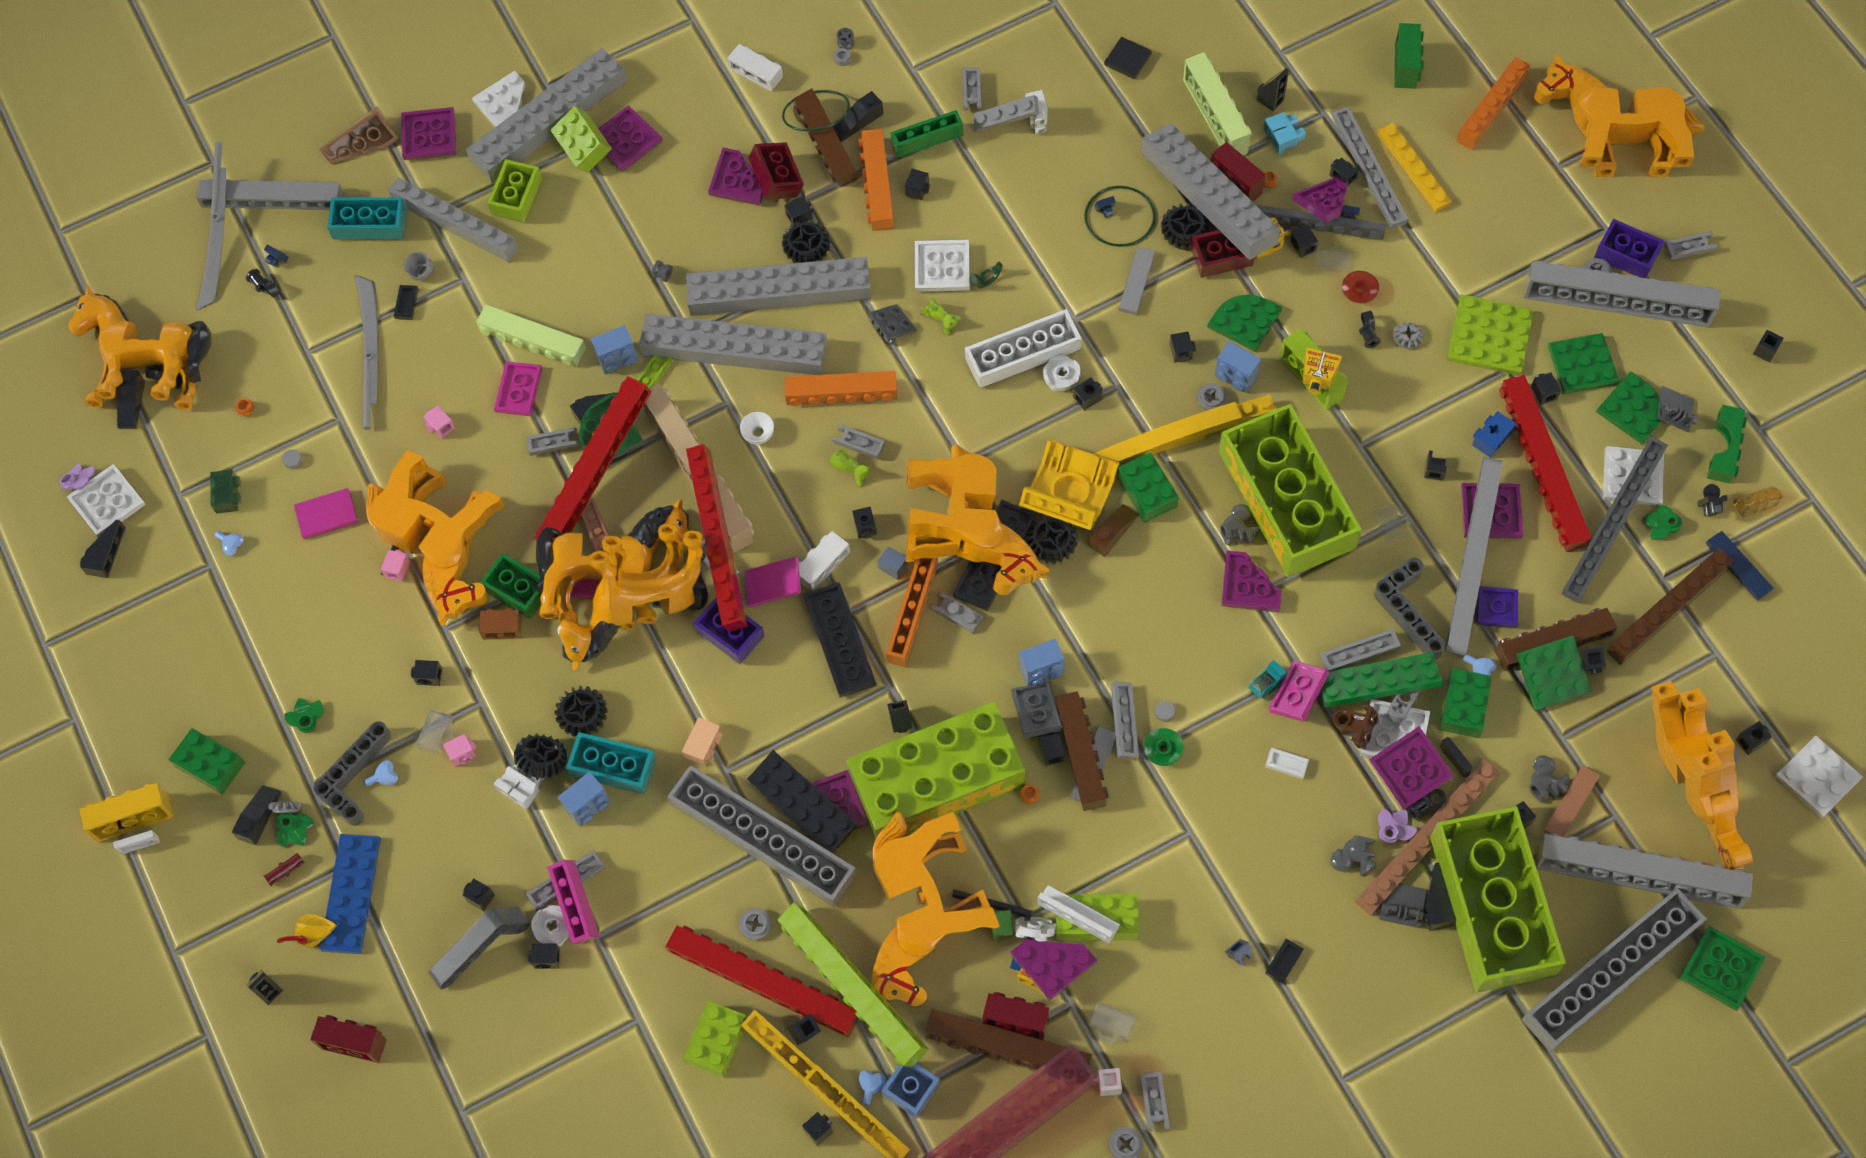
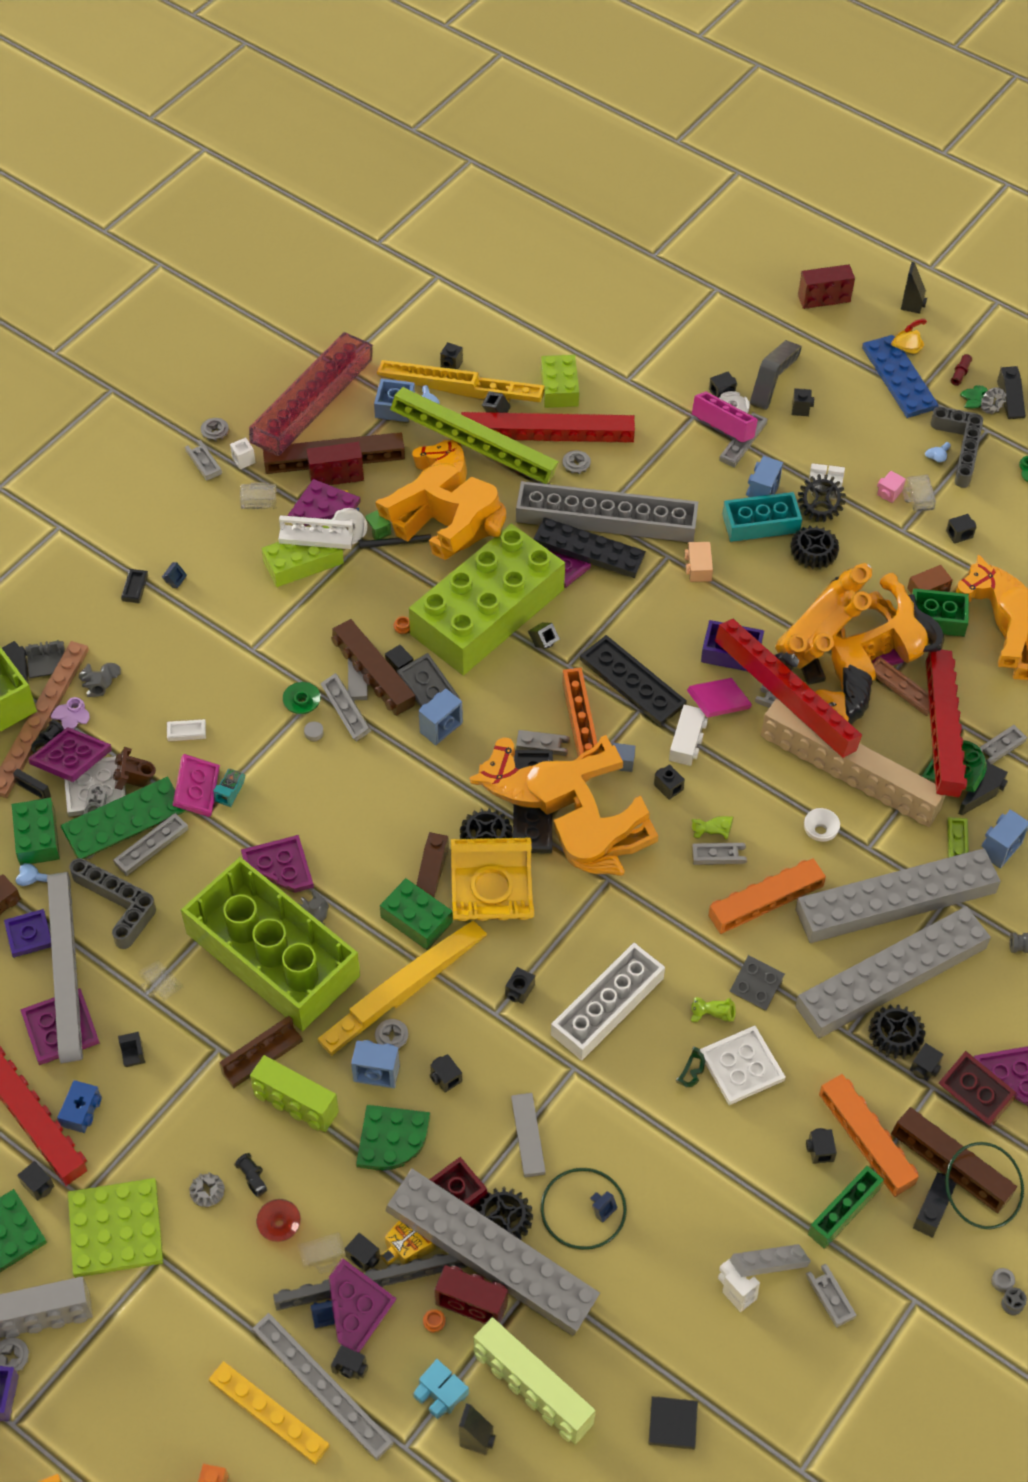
camera: 150 degrees right, 10 degrees down
white plate [1043,355,1080,391] -> none
yellow torso [1303,348,1342,395] -> none
none -> reddish brown fence [219,1016,303,1088]

